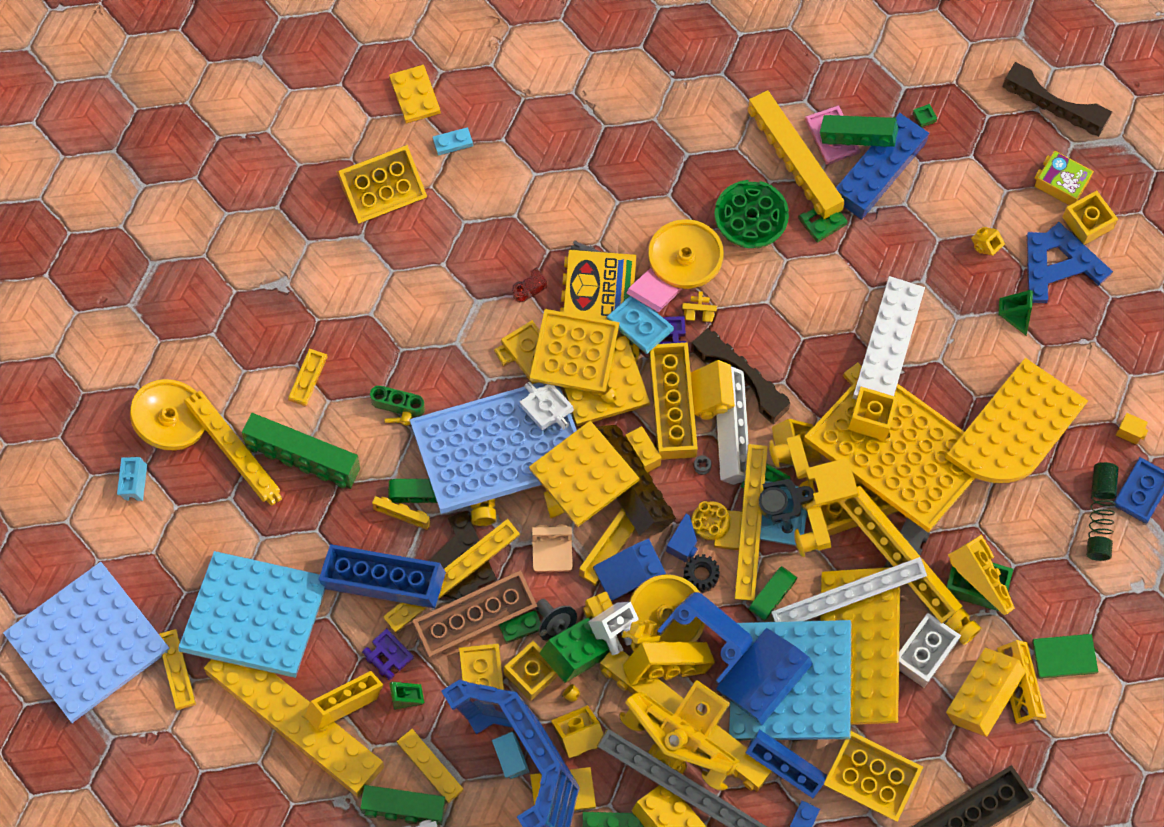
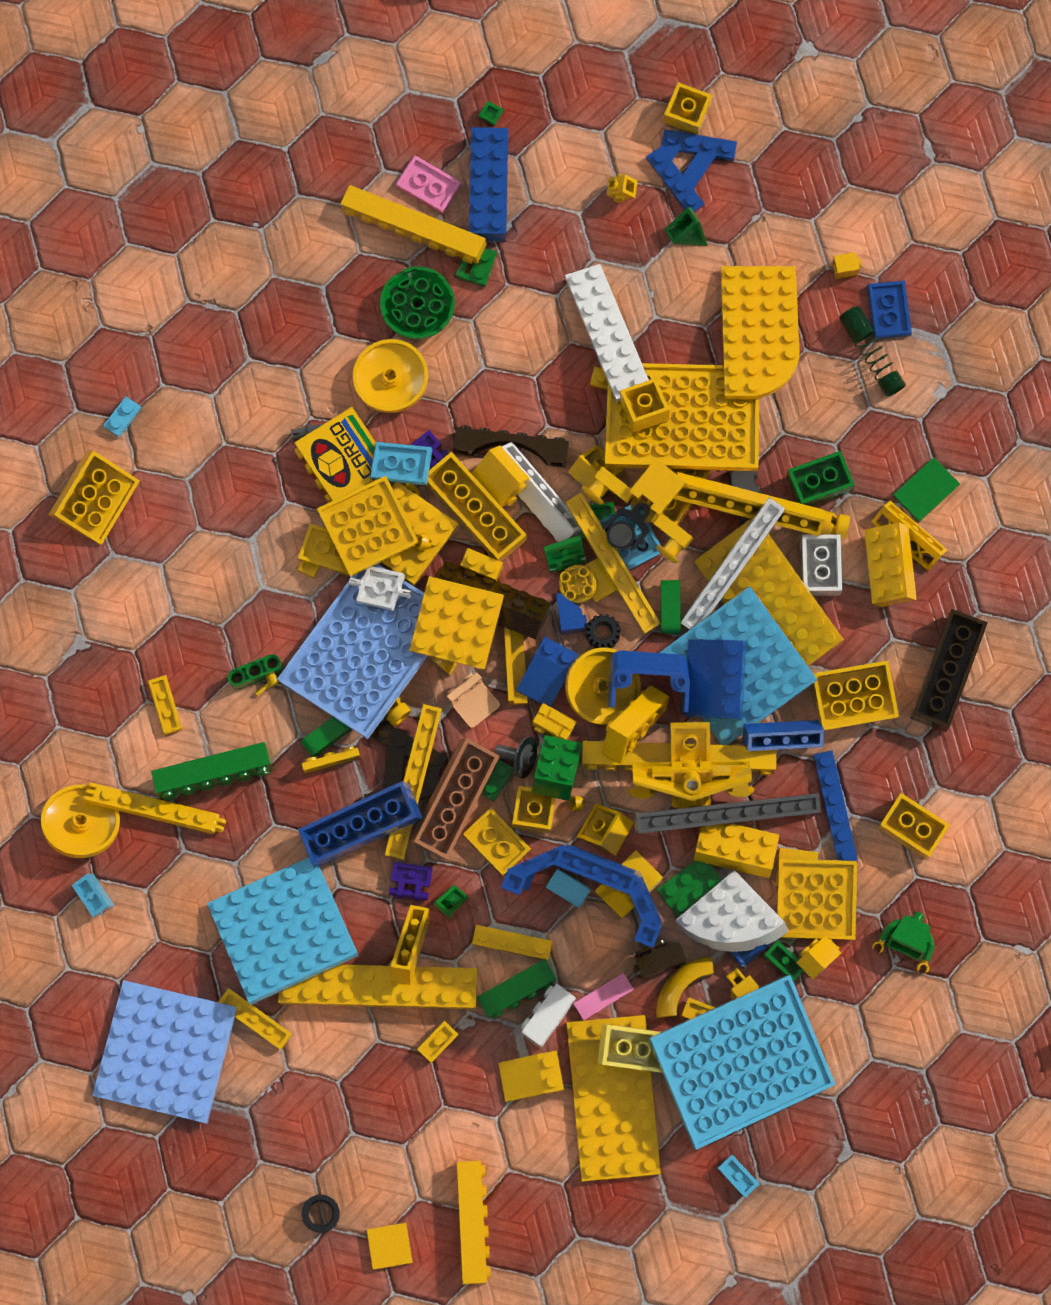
camera: 35 degrees left, 10 degrees up
yellow plate [389,65,441,124] -> none
clear red leg [512,267,547,302] -> none
white brick [588,602,639,655] -> none
yellow hips [622,620,660,651] -> none
bright pink tile [627,268,682,312] -> none
yellow hips [682,291,717,322] -> none
dark grey bush [694,455,711,475] -> none
green brick [820,115,898,147] -> none
yellow wedge [948,535,1015,615] -> none
dark brown arch [1002,62,1112,137] -> none
brick [1034,151,1094,205] -> none
none -> yellow plate [417,1021,459,1063]
none -> green plate [543,535,586,573]

